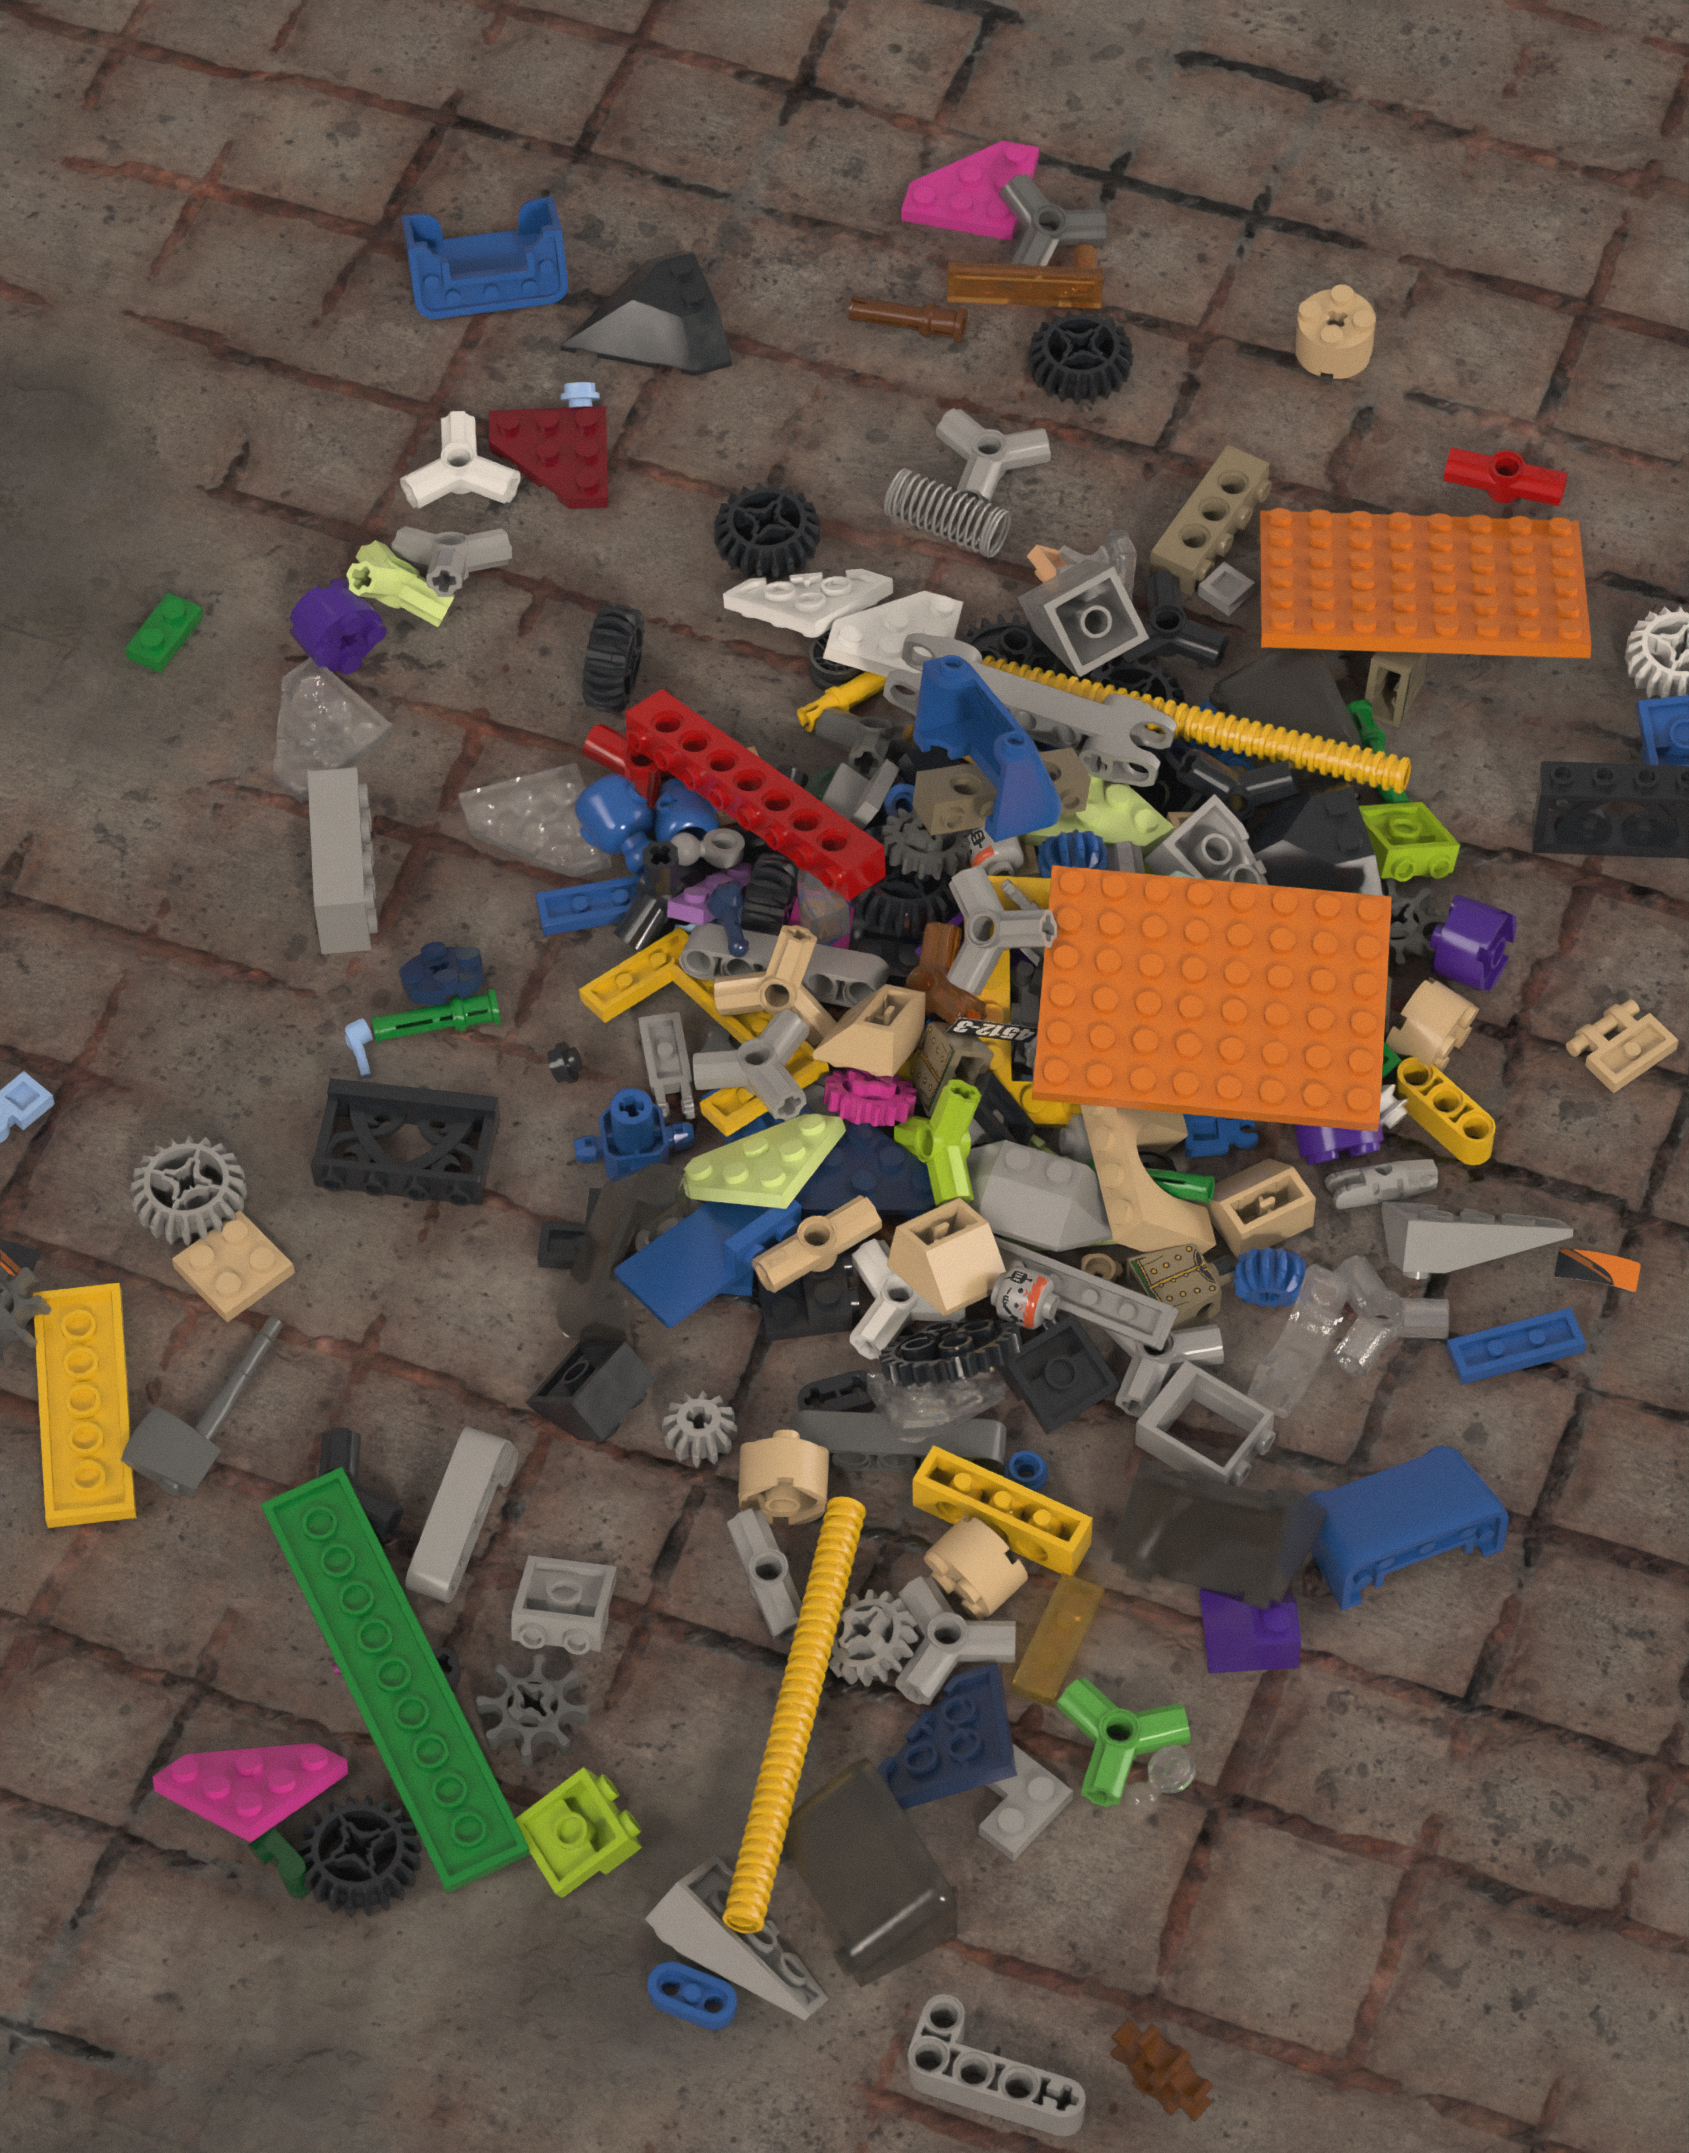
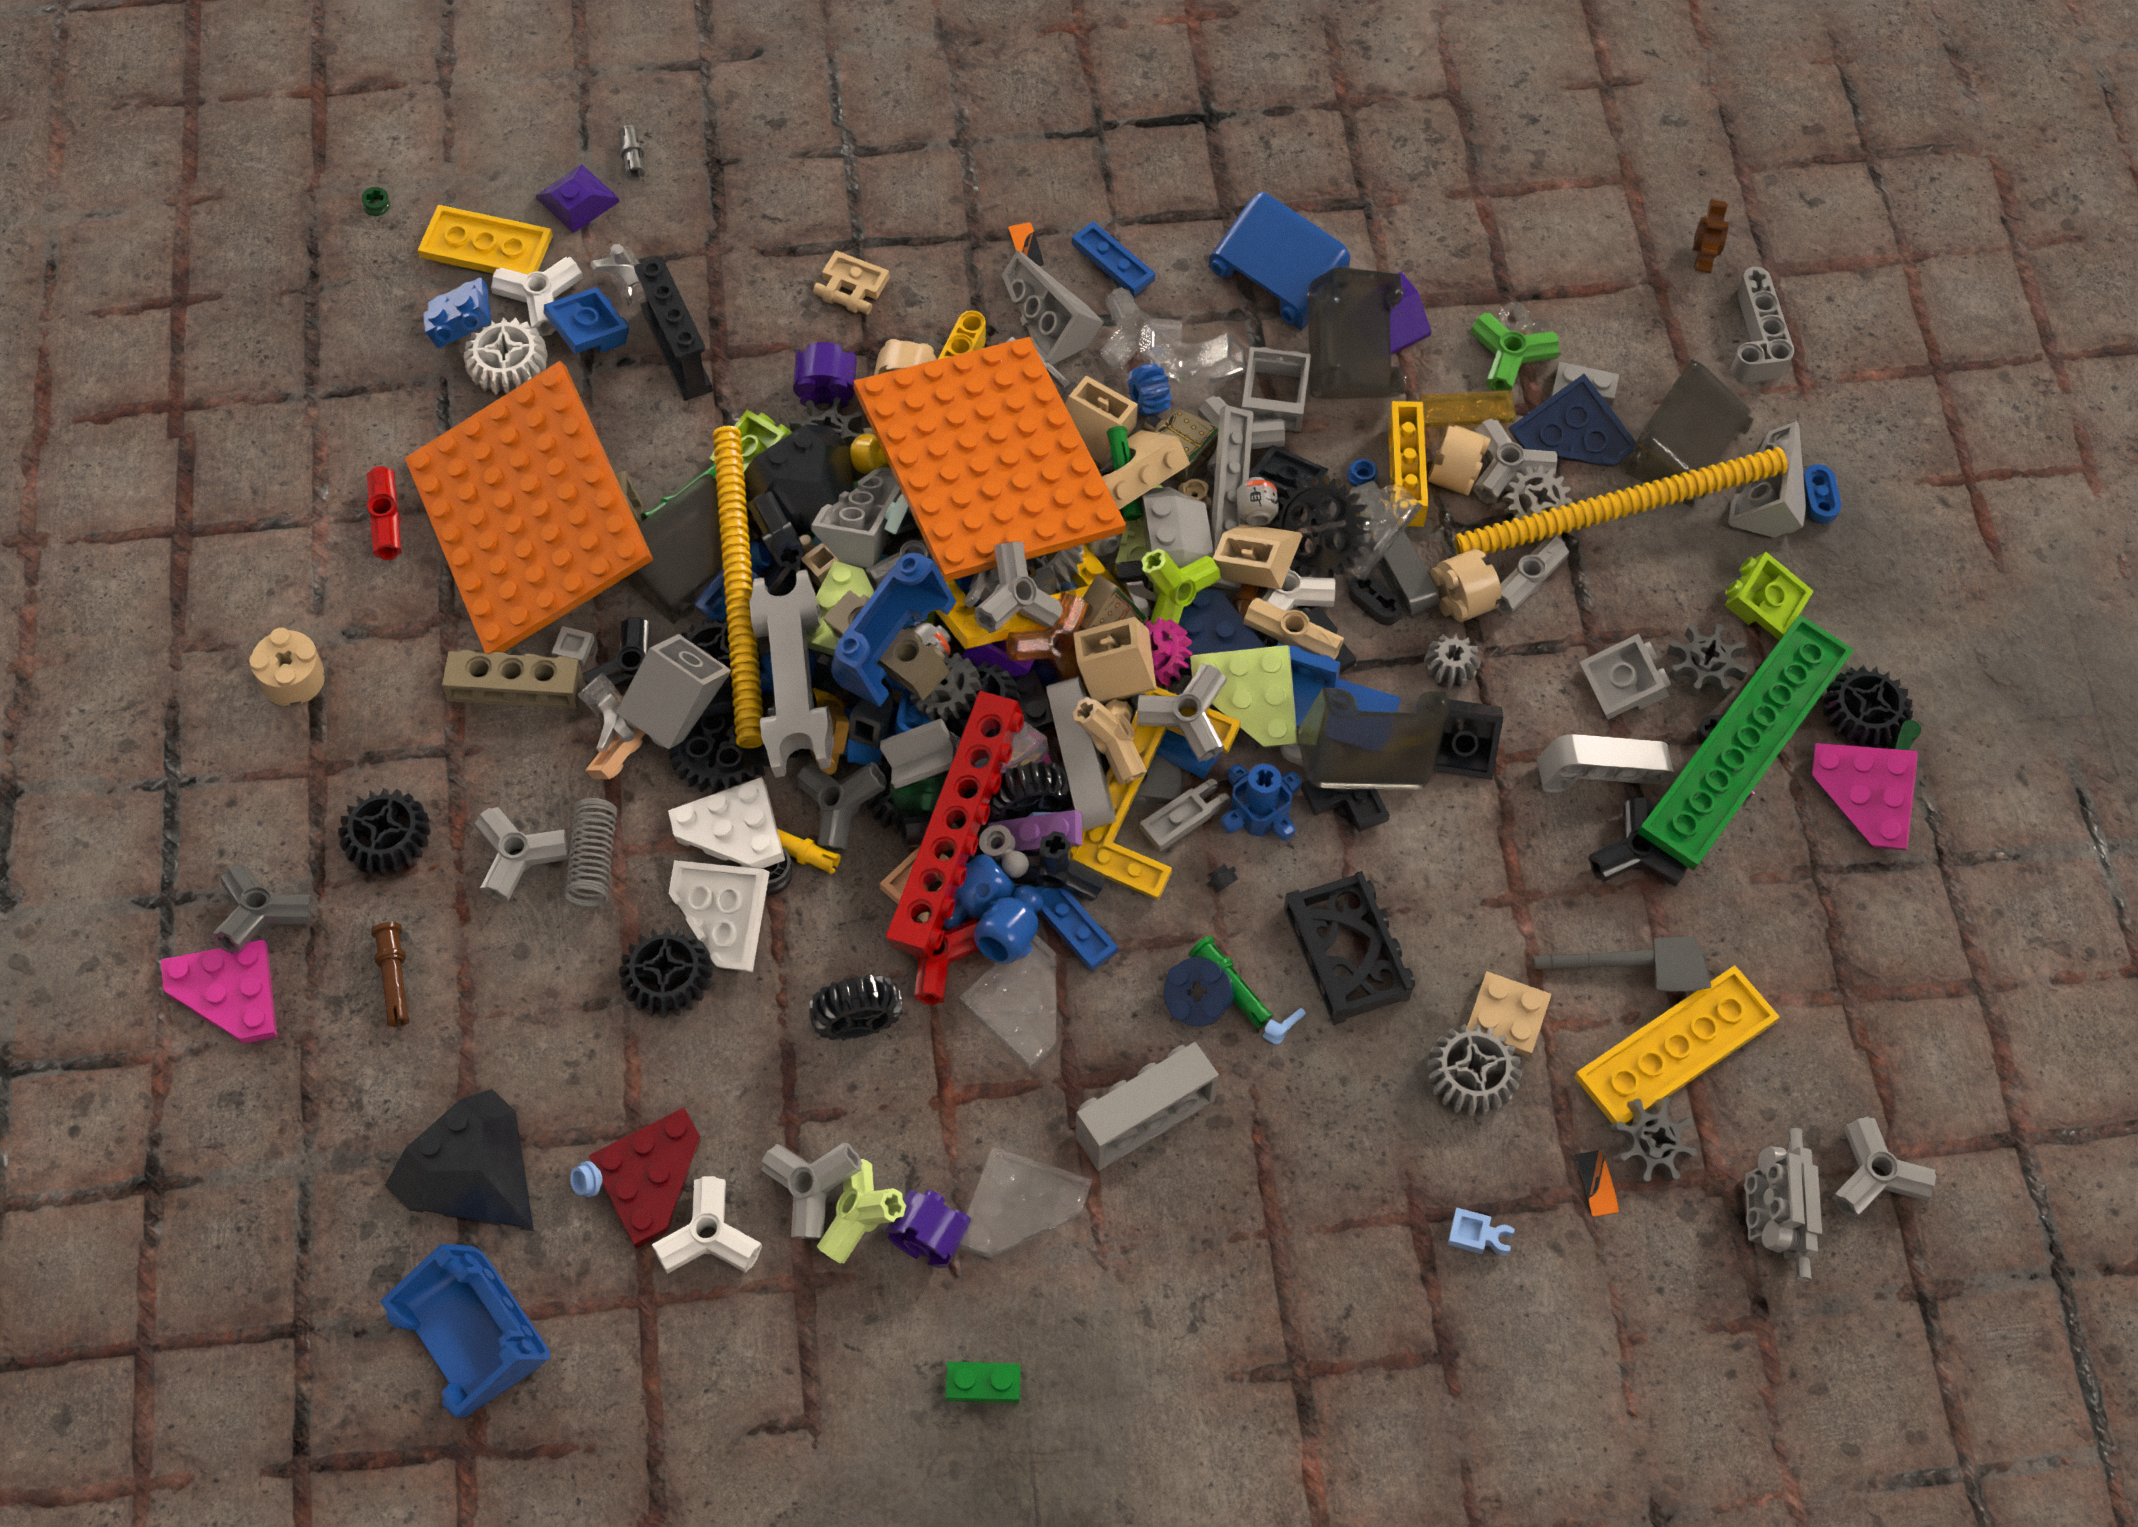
camera: 120 degrees left, 5 degrees up
dark blue piece [706,880,749,958] -> none
sticker [946,1018,1038,1043] -> none
clear orange piece [947,244,1103,309] -> none

